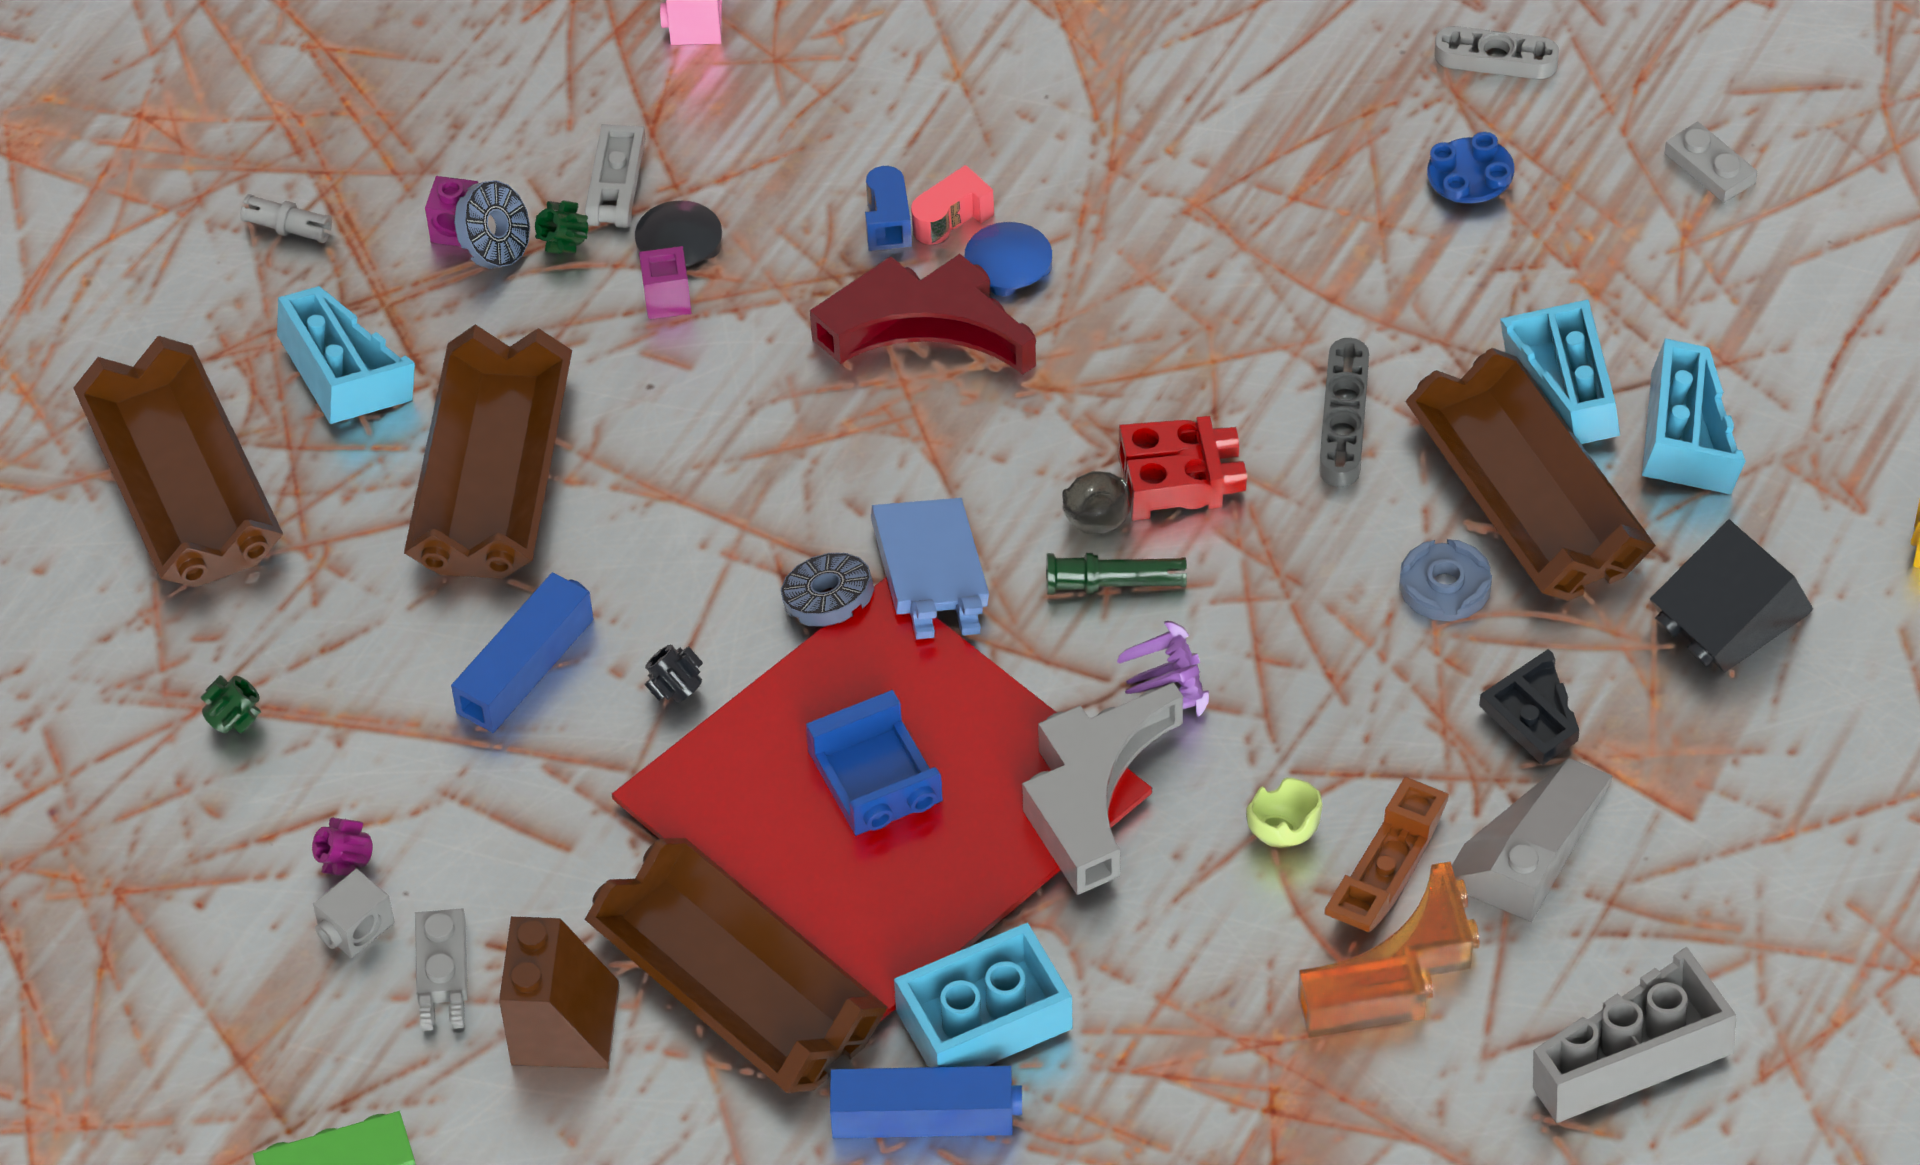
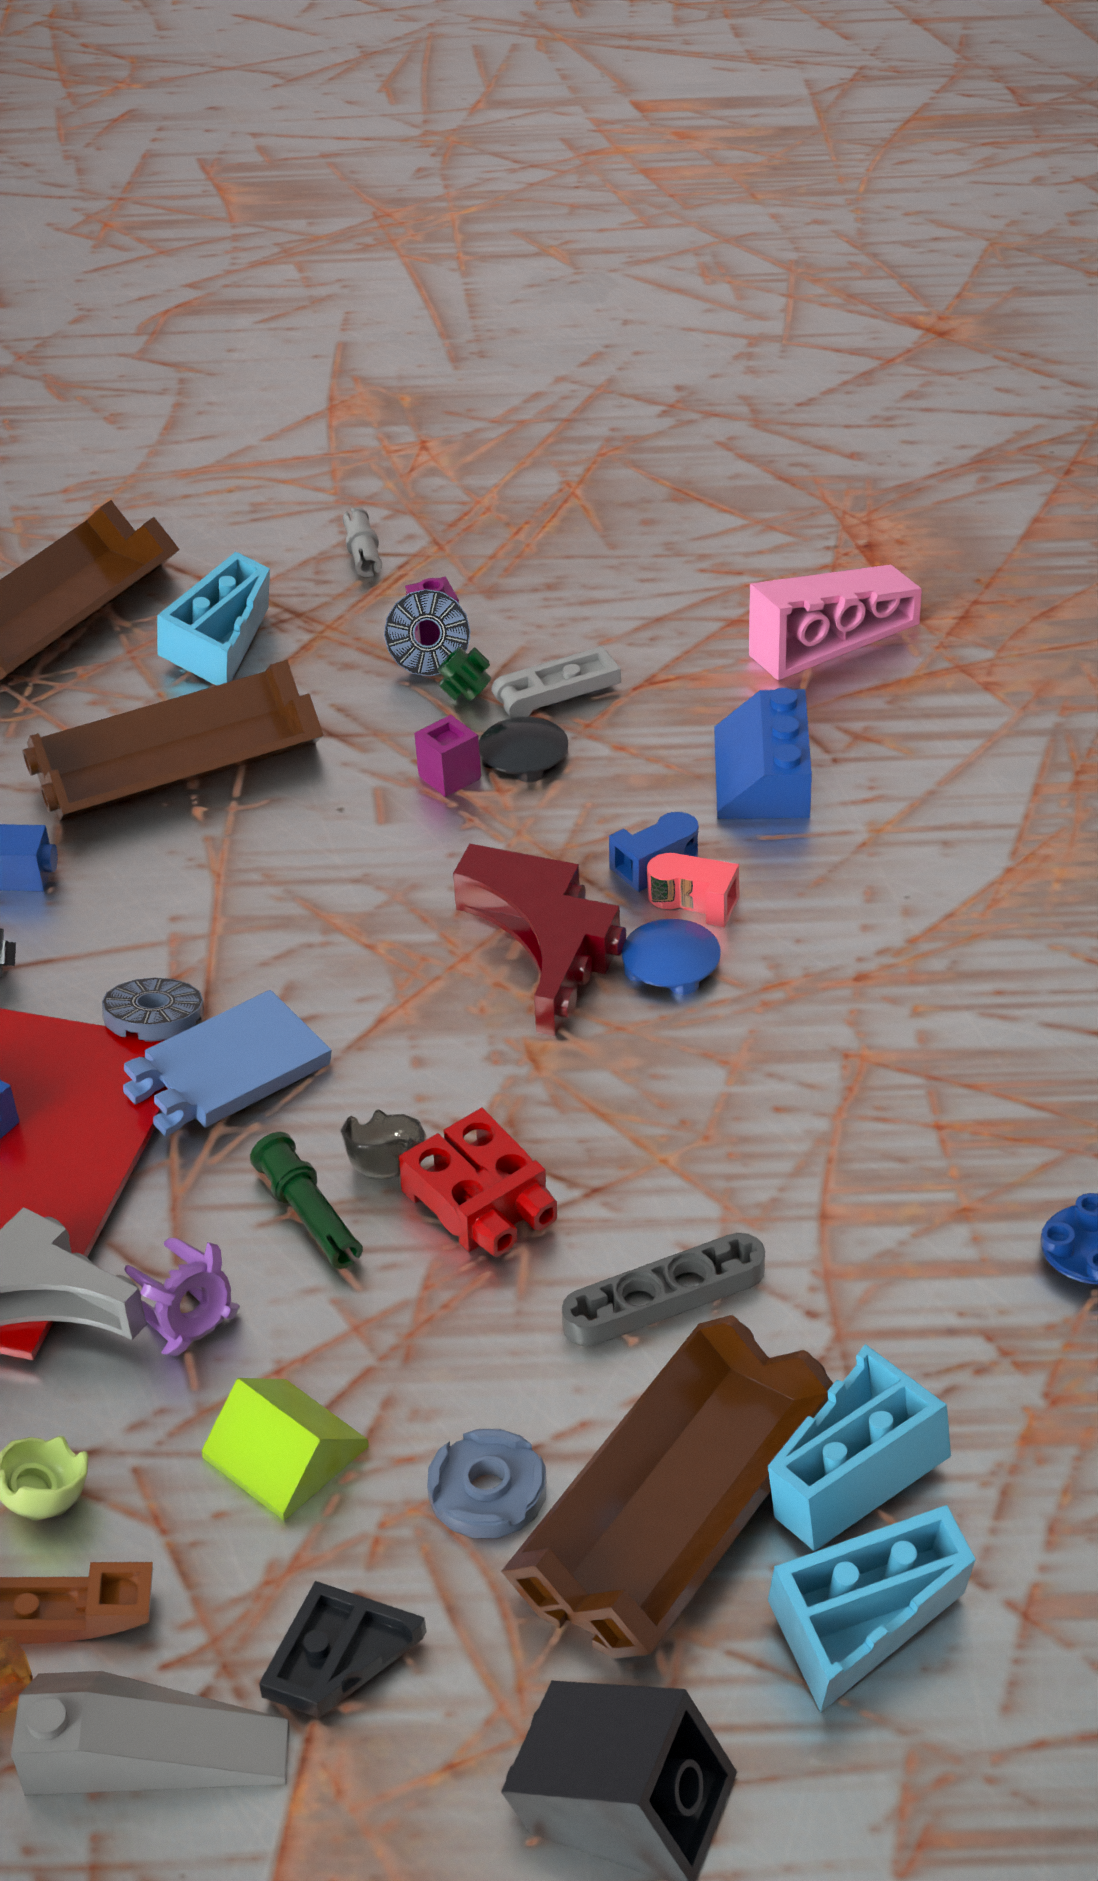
camera: 60 degrees right, 10 degrees down
none -> lime slope [201,1378,369,1521]
none -> blue slope [714,688,812,819]

